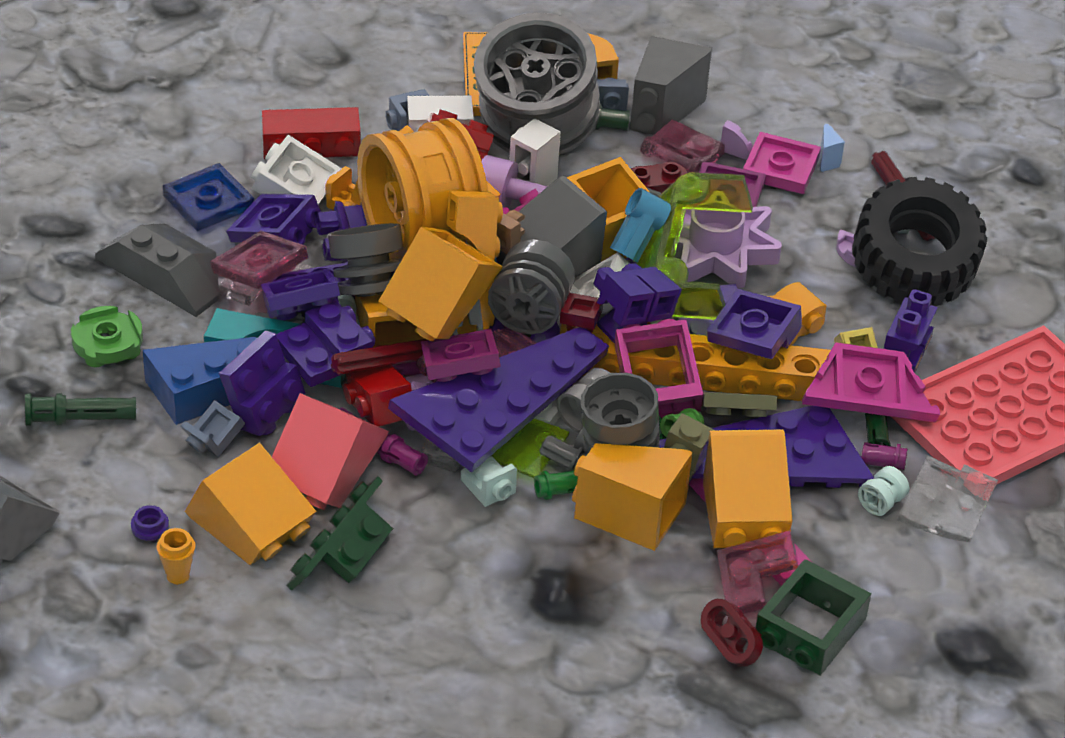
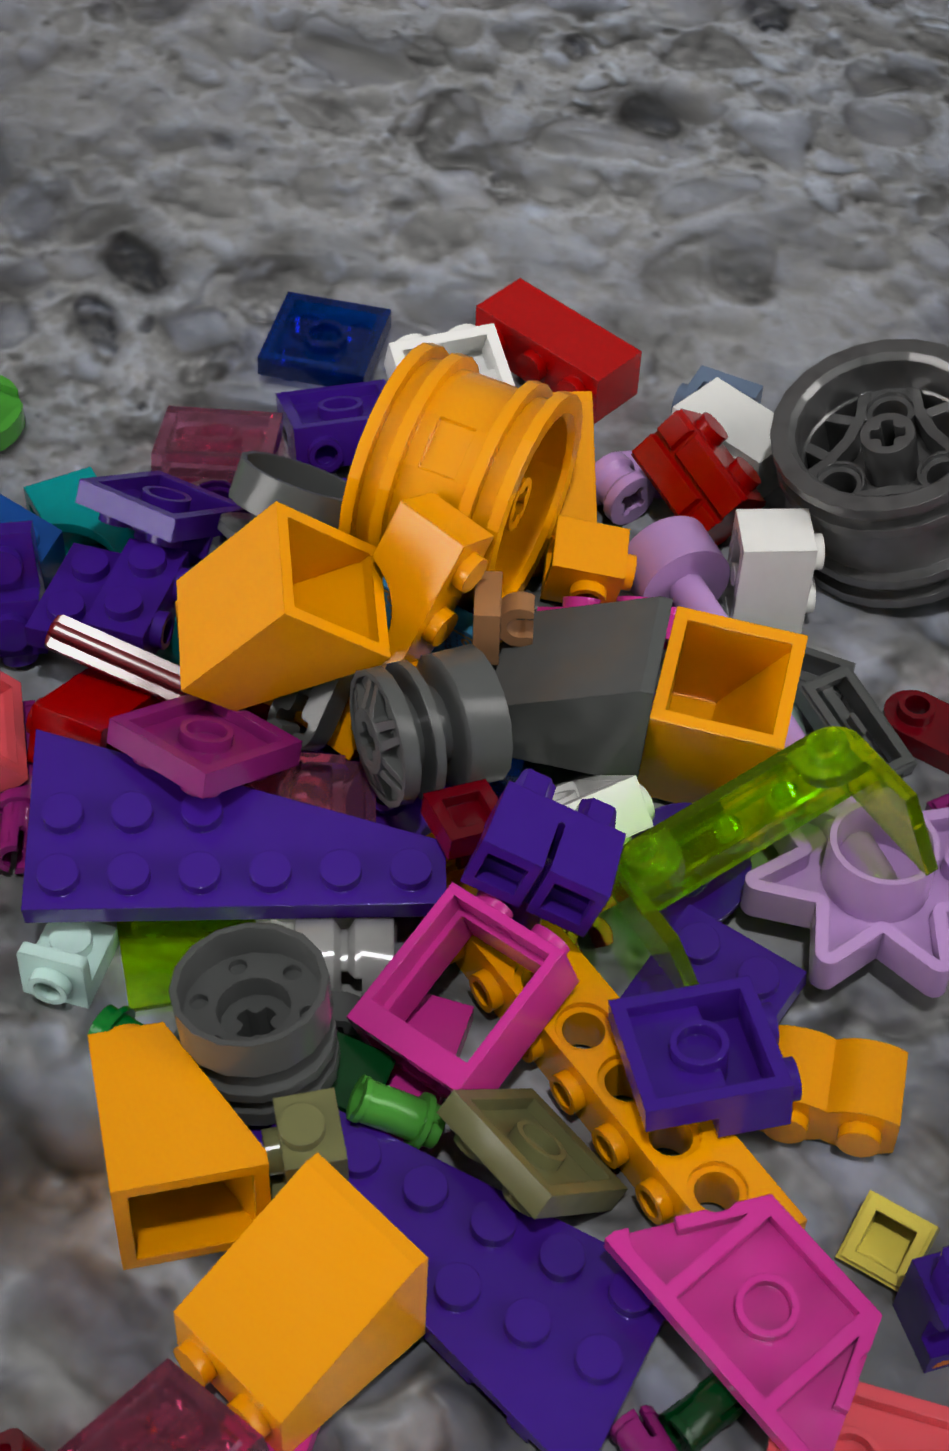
camera: 50 degrees right, 5 degrees up
dark grey wedge [95,224,219,317] -> none
dark azure piece [610,188,671,262] -> none

